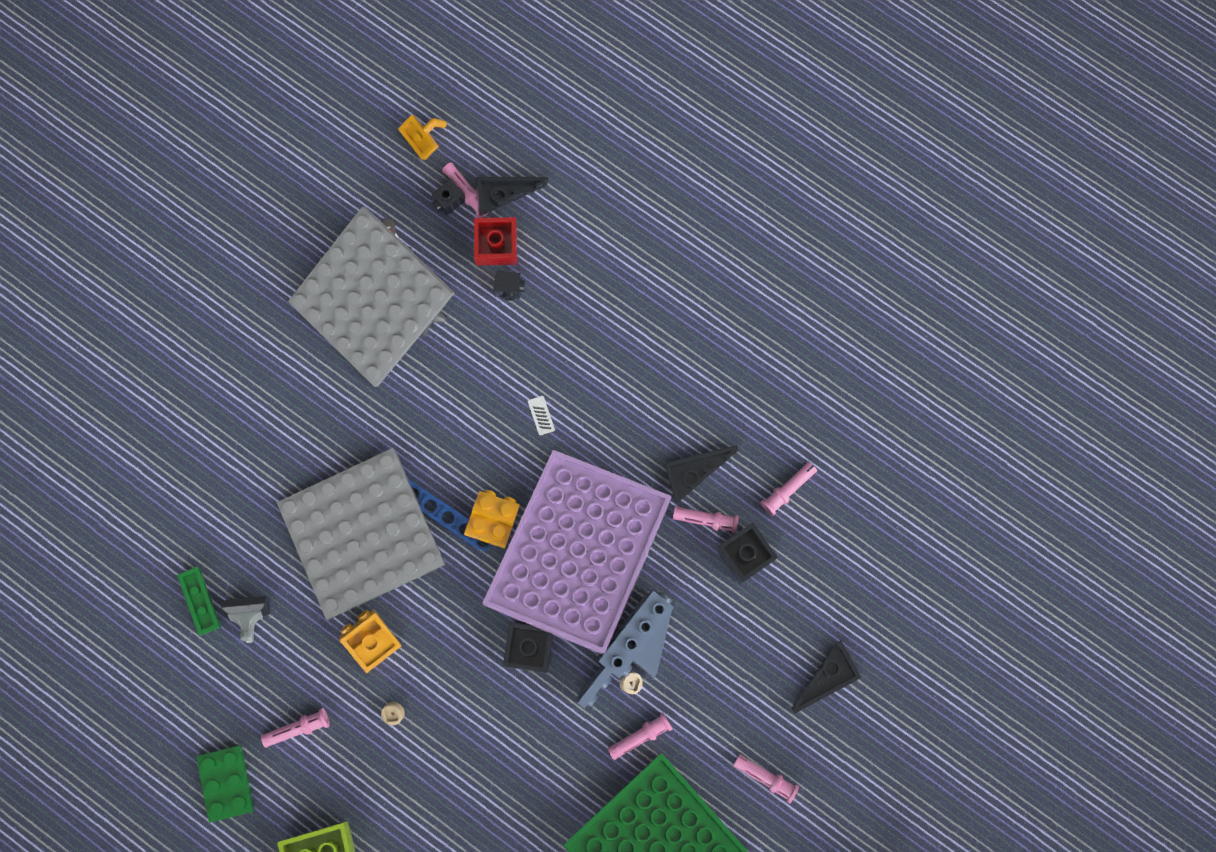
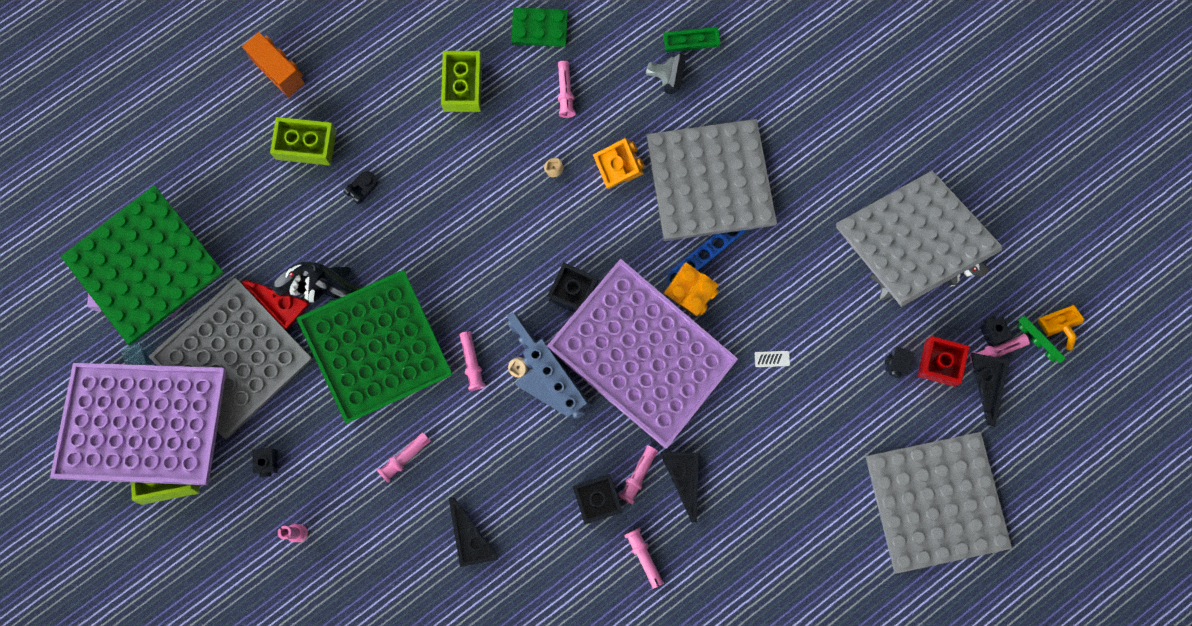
camera: 110 degrees right, 0 degrees up
none -> light grey plate [866,432,1012,574]
none -> green plate [1017,315,1066,363]

